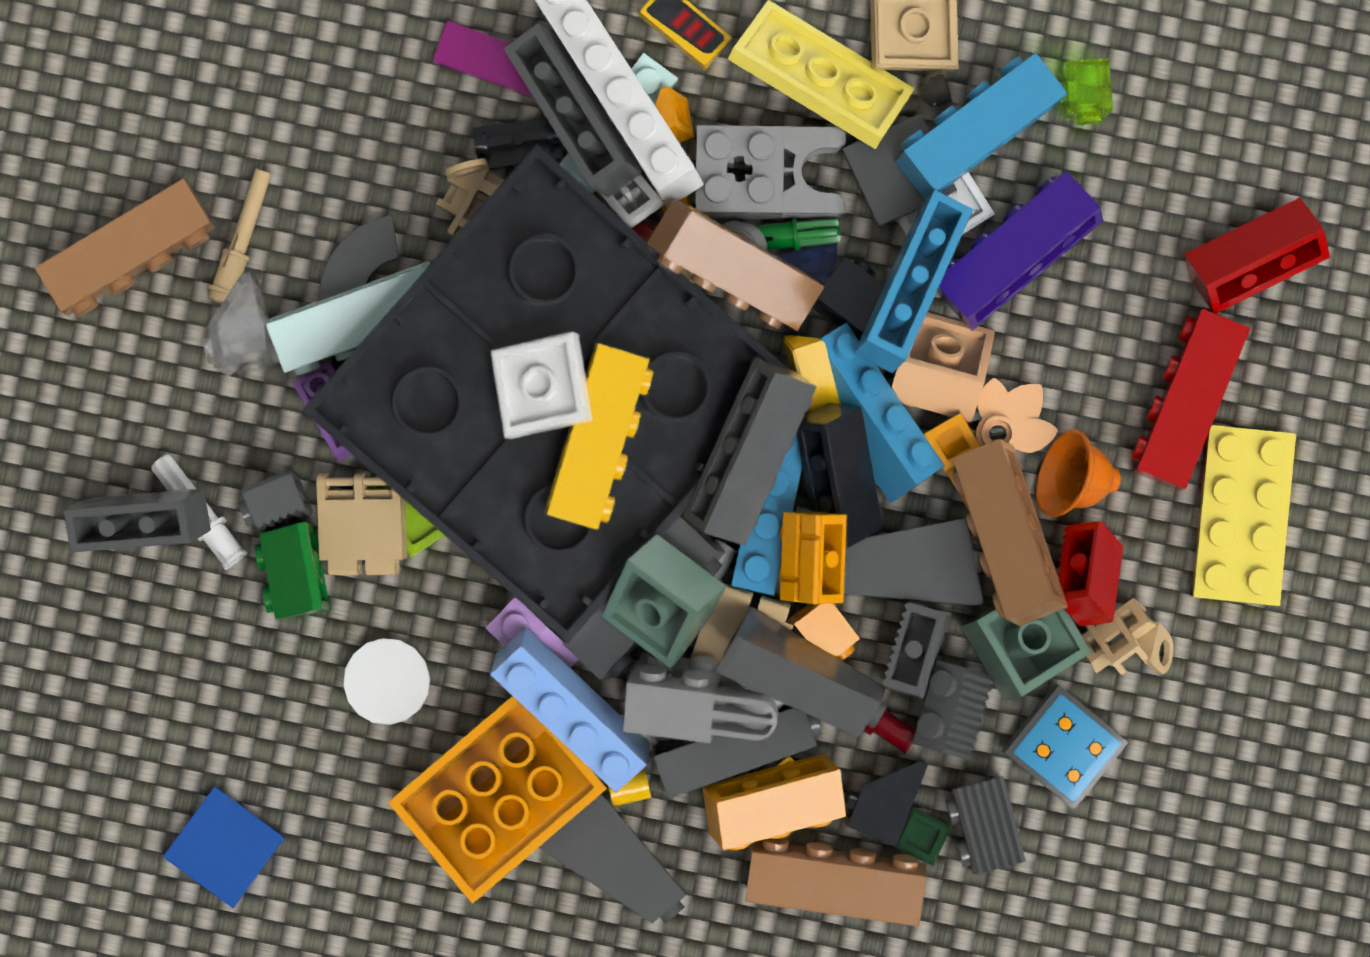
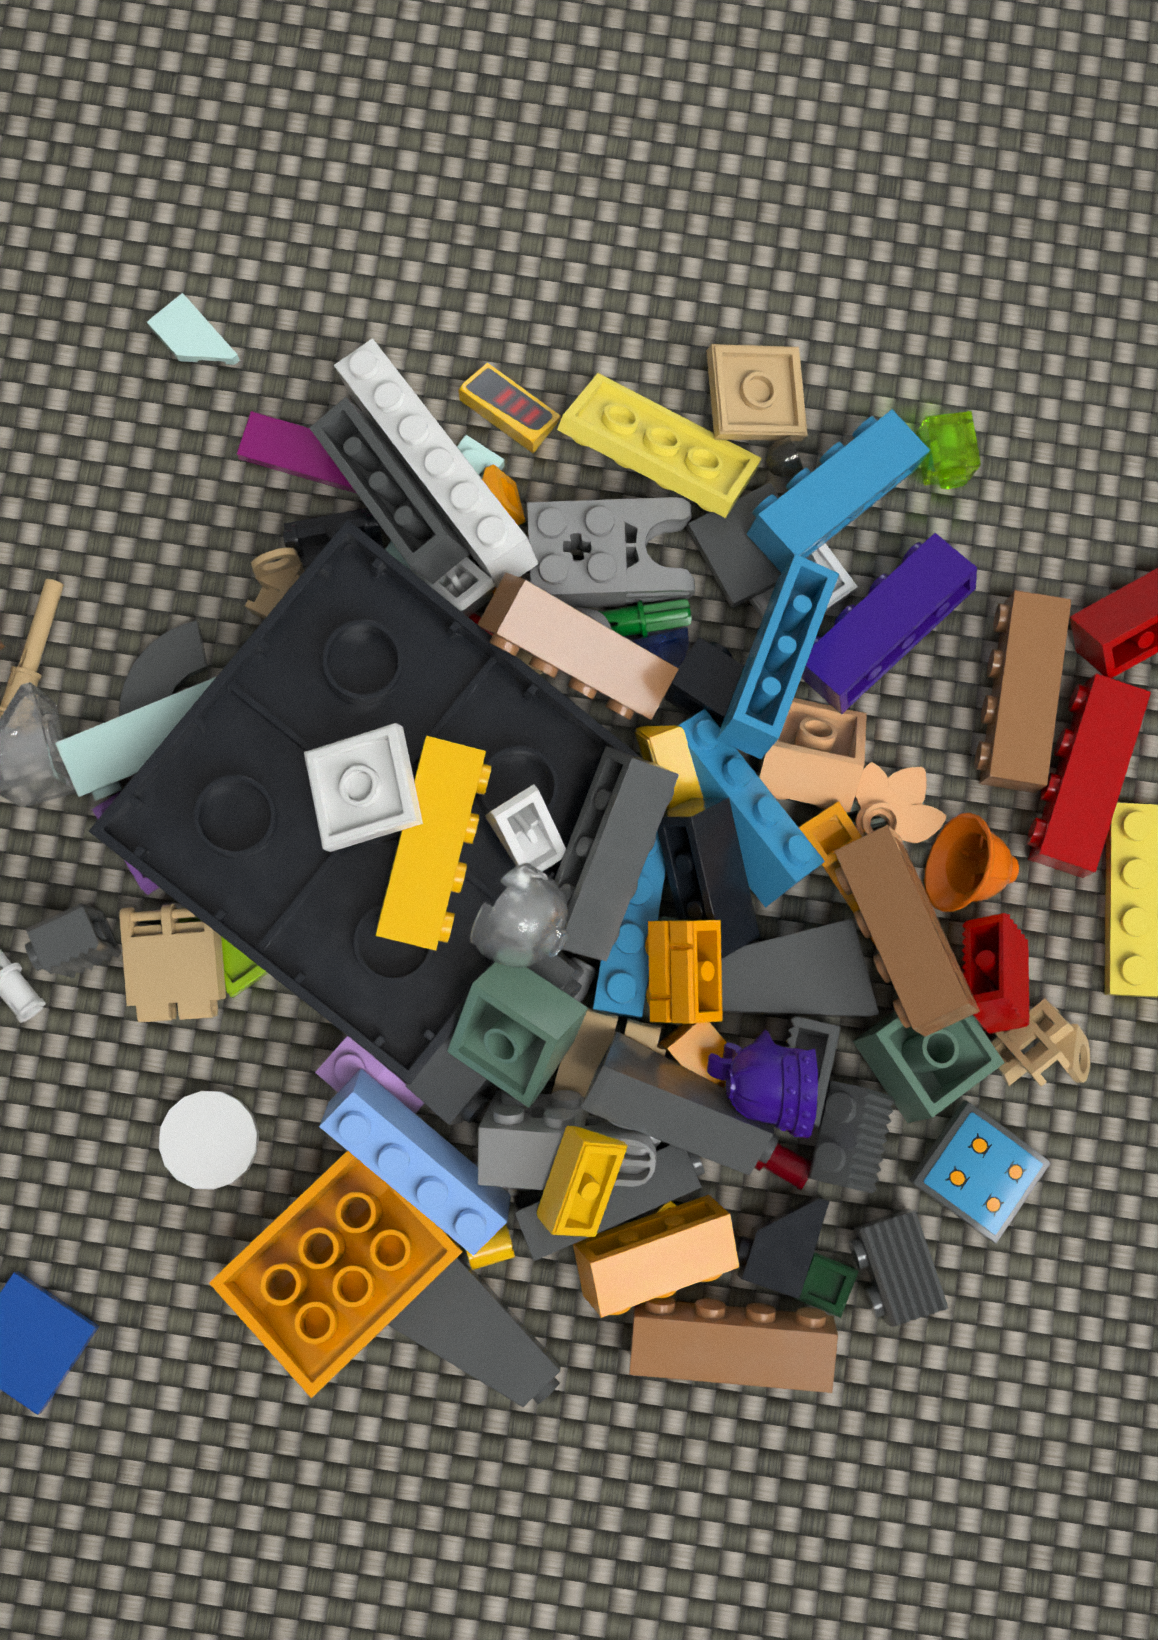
camera: 10 degrees left, 5 degrees down
green slope [254,522,331,620] -> none
none -> clear cylinder [470,862,569,968]
none -> white slope [485,784,566,881]
none -> yellow slope [537,1126,628,1237]
none -> dark purple helmet [707,1030,818,1138]
none -> medium nougat brick [974,590,1072,793]

